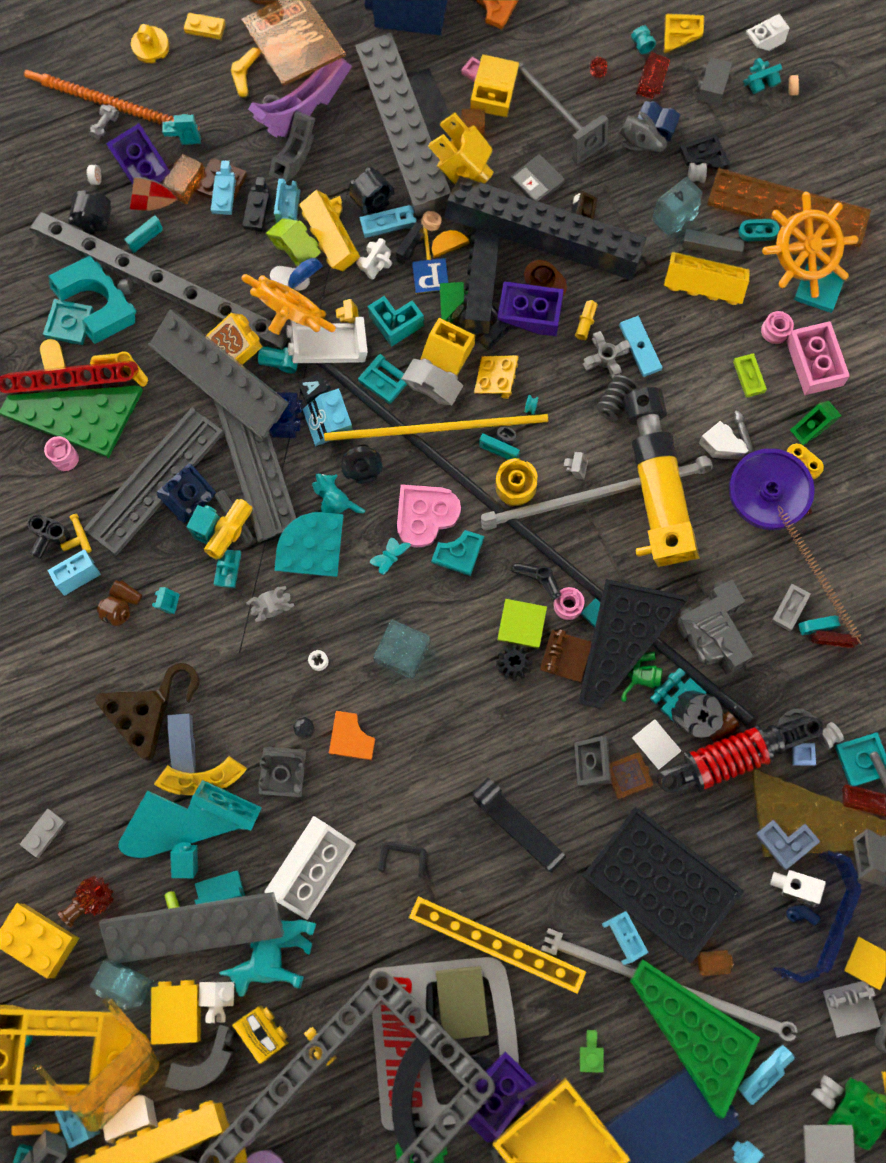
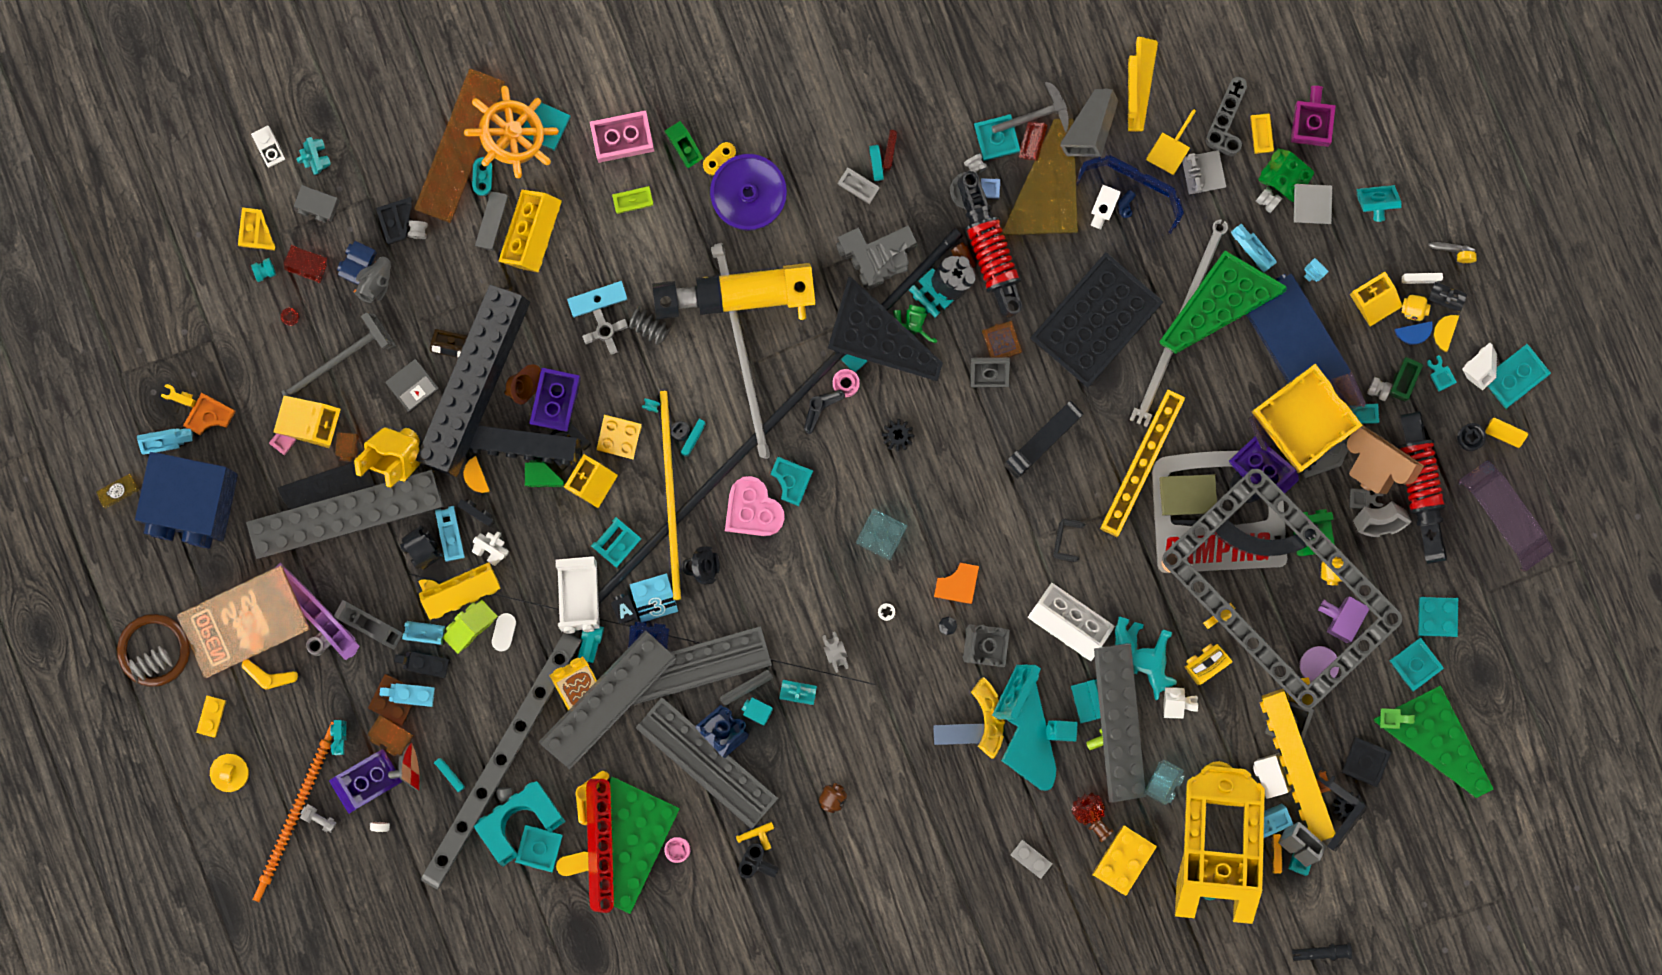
camera: 90 degrees left, 10 degrees up
clear yellow windscreen [32,998,159,1132] -> none
medium azure hinge [48,549,101,596] -> none
black brick [68,190,112,235] -> none
dark brown piece [95,663,200,761] -> none
reddish brown cone [109,580,142,606] -> none
yellow brick [151,980,201,1044] -> none
teal tile [152,587,180,614] -> none
dark grey arch [165,1024,235,1090] -> none
yellow piece [204,499,253,559] -> none
light orange piece [242,274,336,335] -> none
teal plate [274,512,344,577] -> none
blue tile [288,258,323,289] -> none
teal animal [312,473,365,514] -> none
yellow tile [336,299,358,323] -> none
teal brick [368,296,424,347] -> none
teal piece [370,538,411,575] -> none
light grey brick [402,358,463,406] -> none
blue piece [412,227,448,294] -> none
light nougat tile [421,211,442,231] -> none
yellow brick [495,458,538,506] -> none
lime tile [497,599,547,649] -> none
reddish brown hinge [540,630,592,683] -> none
light grey tile [564,452,588,480] -> none
yellow axle [575,300,597,340] -> none
bright green plate [580,1030,603,1072] -> none
medium azure hinge [602,911,648,965] -> none
white sticker [632,719,681,770] -> none
clear light blue brick [652,176,703,236] -> none
clear orange brick [697,950,733,976] -> none
white slope [699,421,749,460] -> none
flat silver piece [735,411,754,454] -> none
sand blue plate [755,820,820,870] -> none
bright pink wheel [761,311,794,344] -> none
medium nougat piece [778,506,862,645] -> none
light nougat tile [789,75,799,96] -> none

